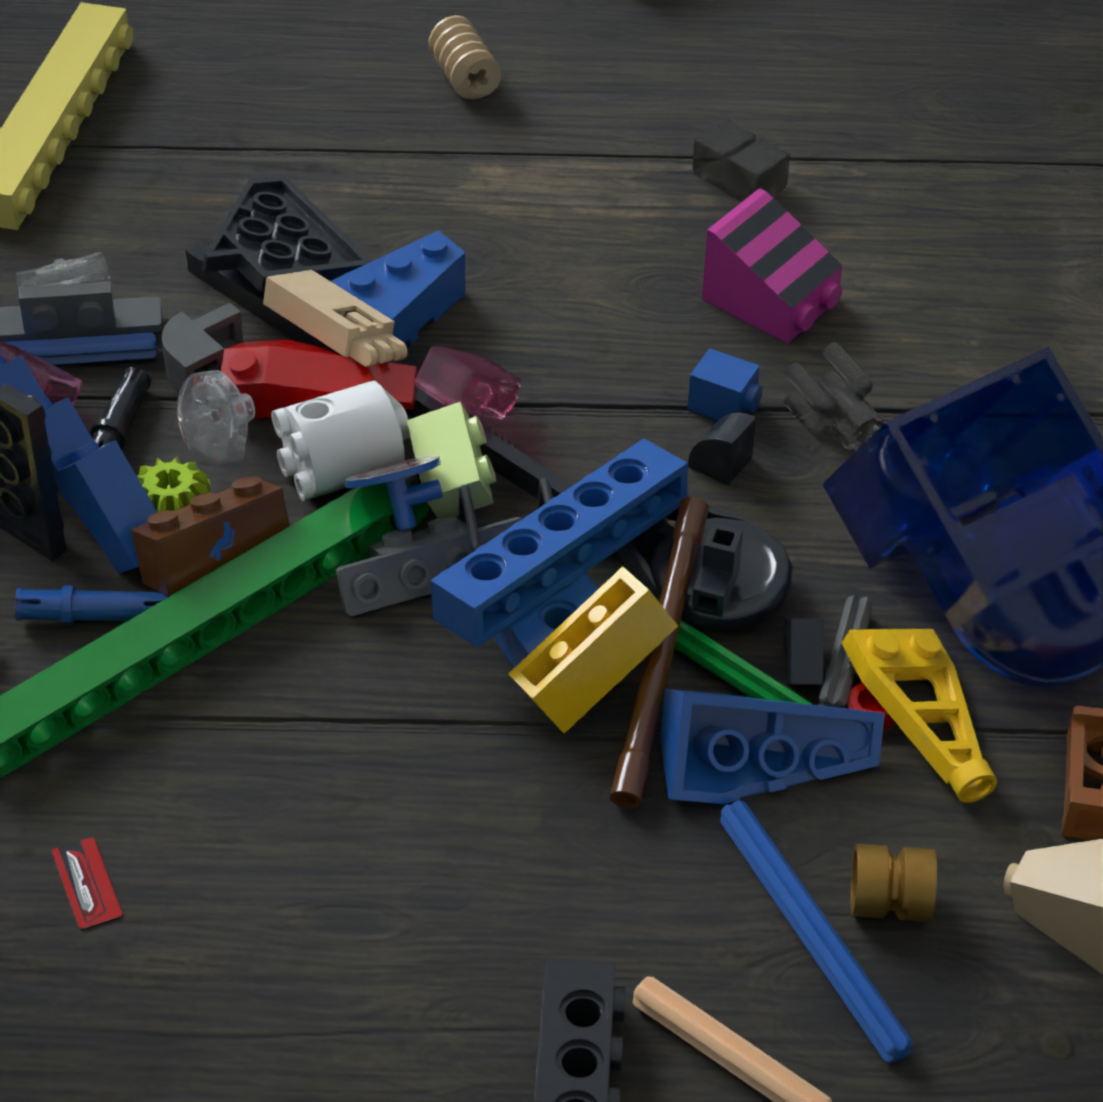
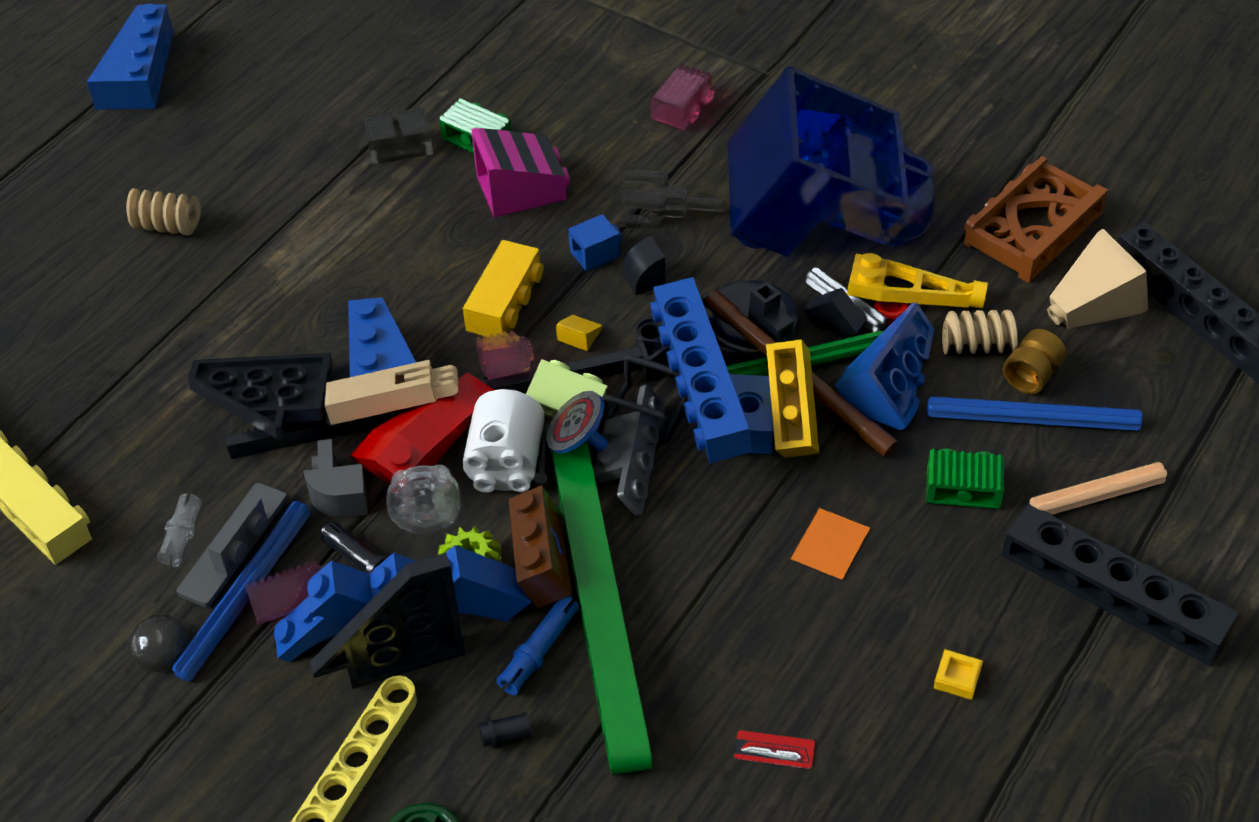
camera: 55 degrees left, 5 degrees up
none -> brick [439,98,512,154]
none -> yellow brick [463,240,544,341]
none -> yellow slope [556,315,603,351]
none -> clear pink brick [651,63,714,130]
none -> orange sticker [791,508,870,580]
none -> green brick [926,448,1004,509]
none -> yellow tile [933,649,983,700]
none -> tan piece [942,310,1018,355]

